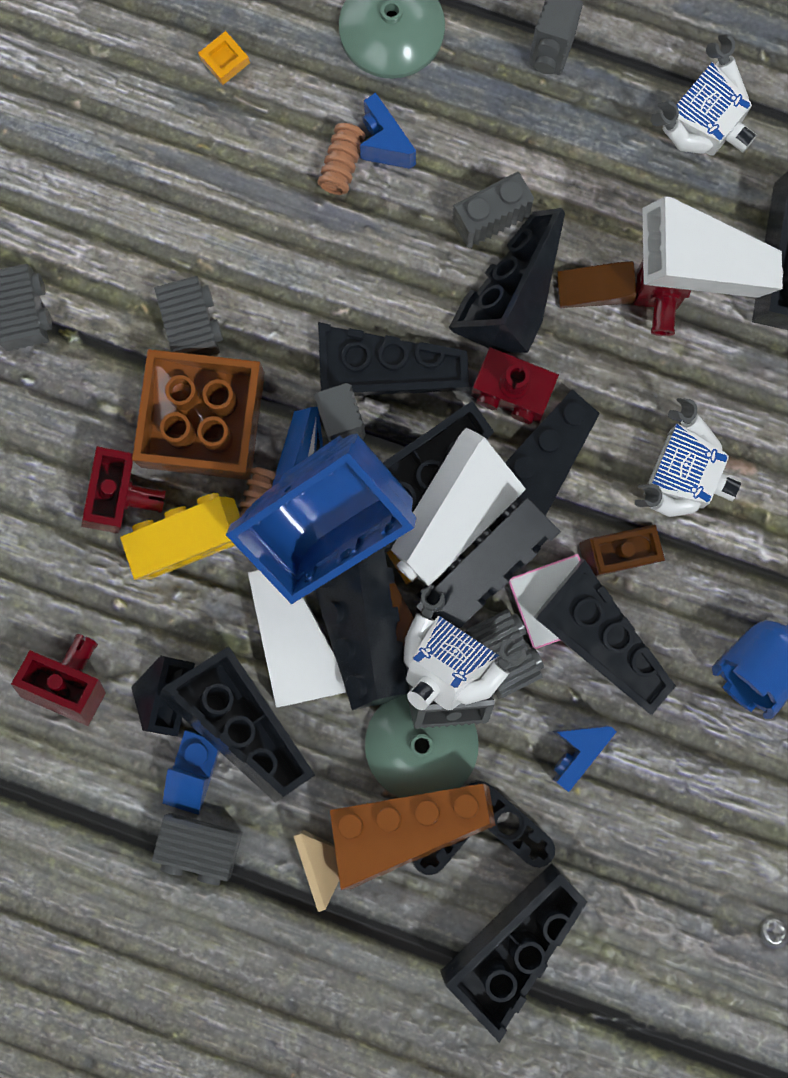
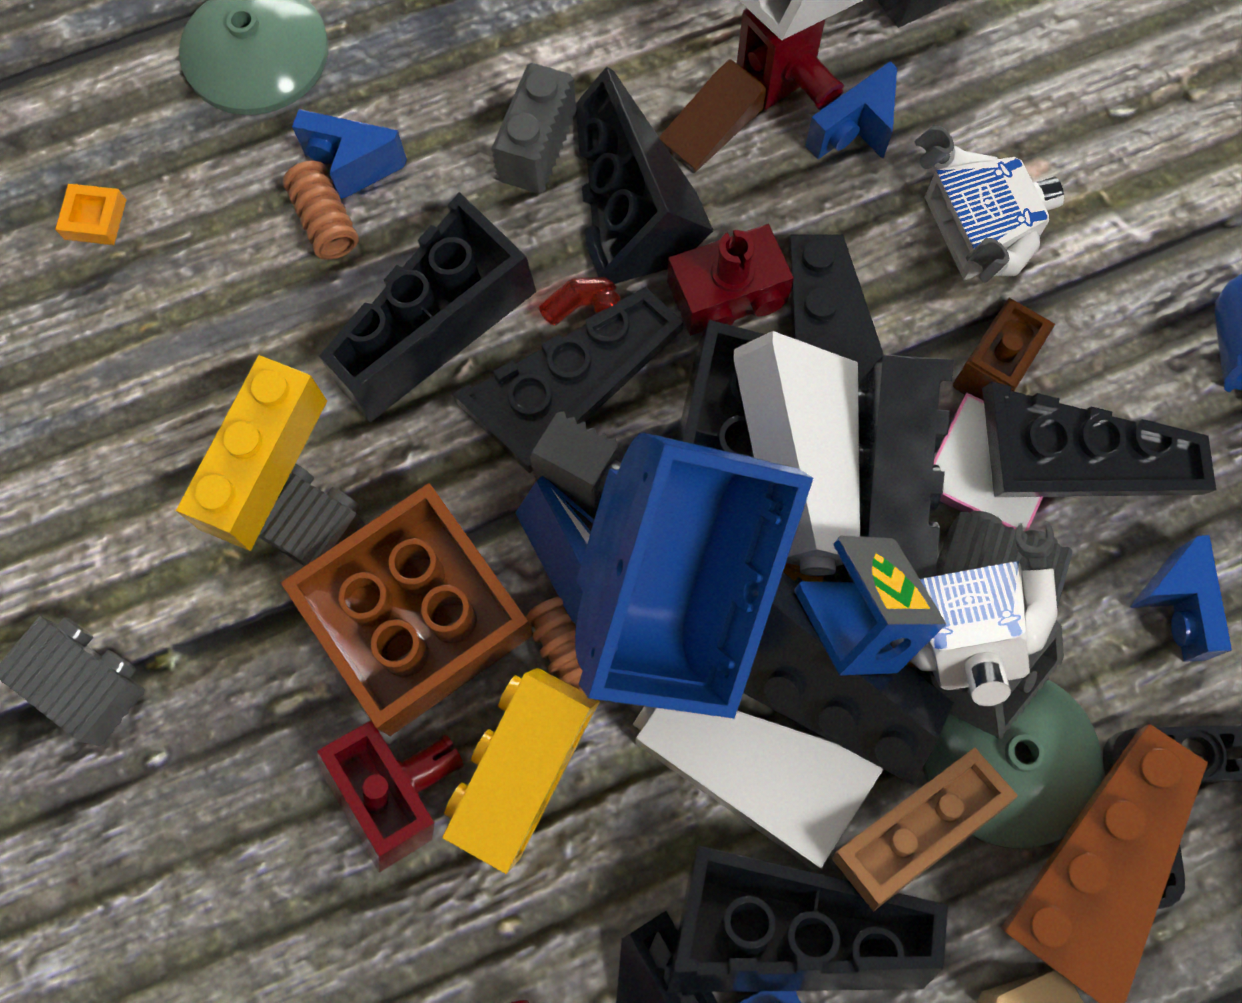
camera: 45 degrees left, 10 degrees down
none -> yellow brick [176,355,327,551]
none -> black wedge [319,192,536,422]
none -> clear red arm [539,277,621,326]
none -> blue piece [794,536,947,675]
none -> blue slope [805,61,897,160]
none -> medium nougat plate [832,747,1018,911]

